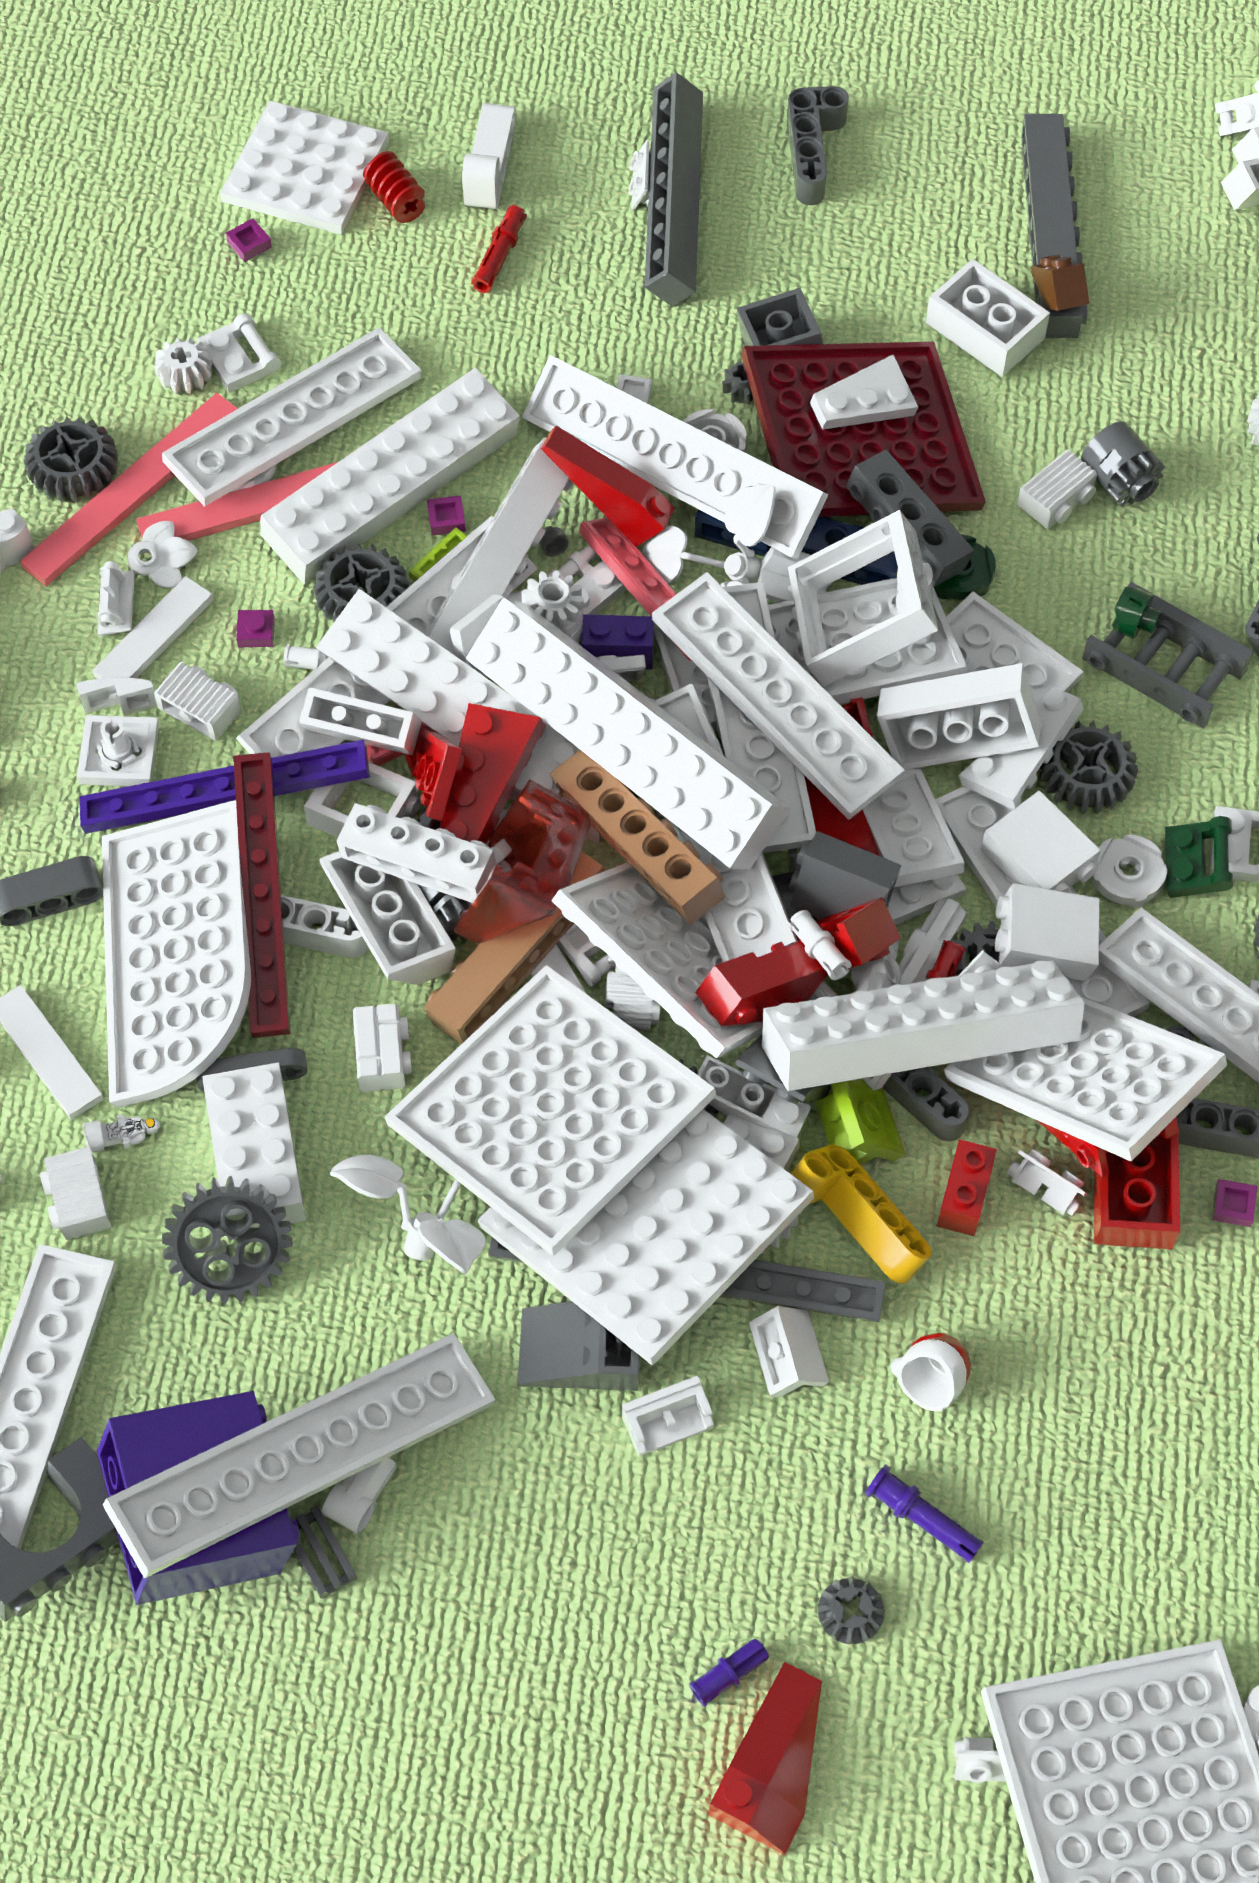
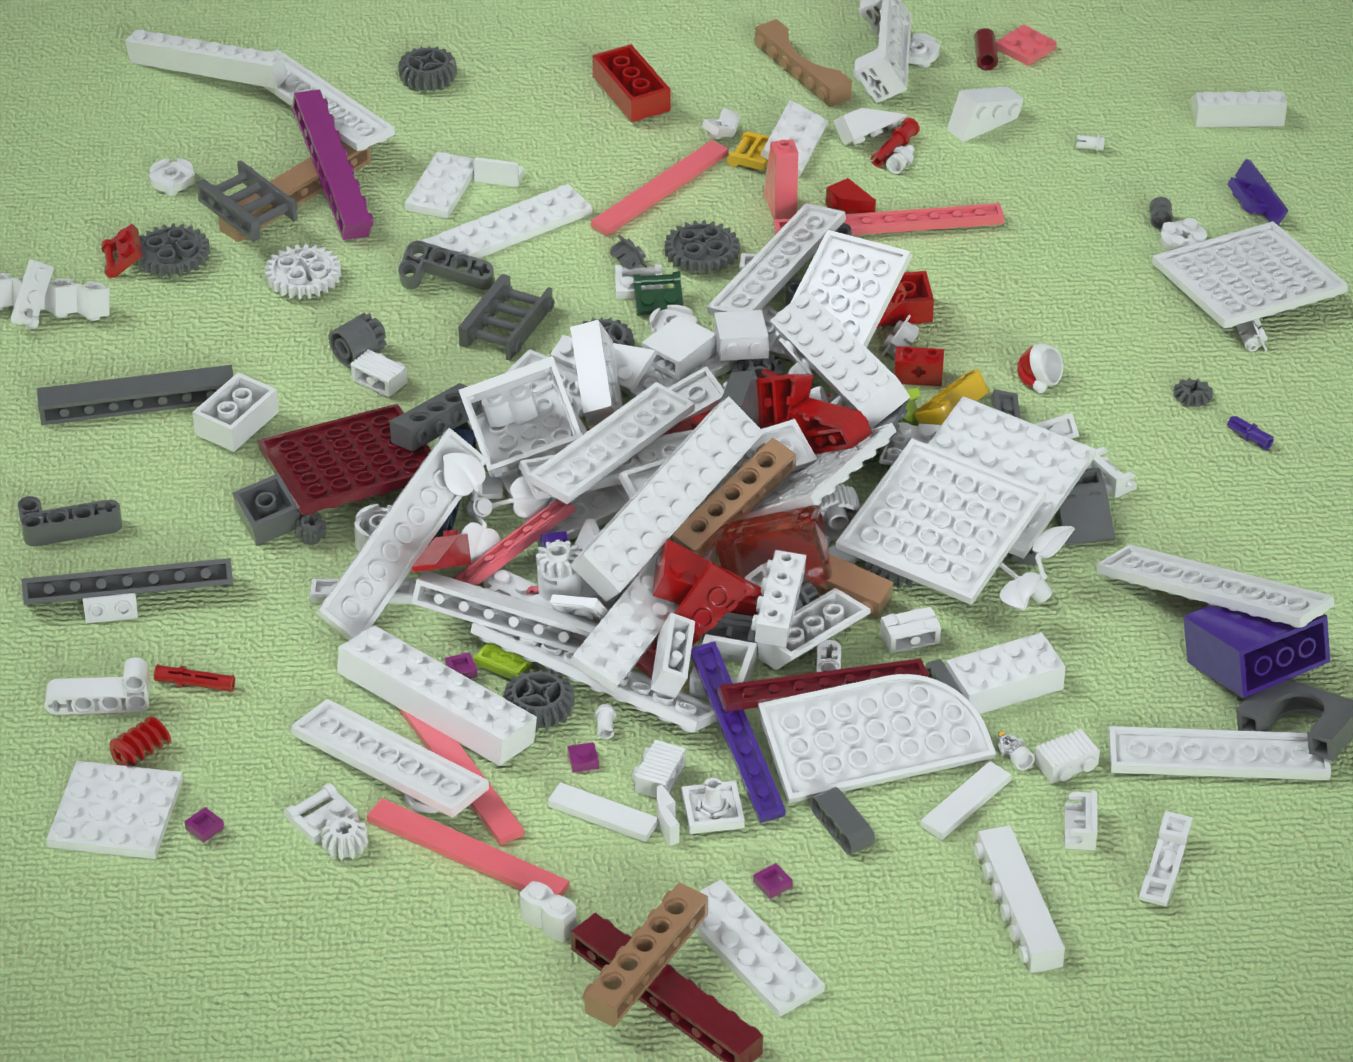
camera: 100 degrees left, 20 degrees down
dark grey gear [24,416,118,503] -> none
white hinge [97,561,135,636] -> none
white plate [127,521,197,588] -> none
dark grey gear [162,1176,293,1304] -> none
red wedge [708,1662,822,1856] -> none
white pin [788,910,852,980] -> none
white wing [810,355,918,429] -> none
dark purple pin [865,1464,984,1563] -> none
reddish brown slope [1030,255,1090,311] -> none
dark green piece [1112,587,1162,639] -> none

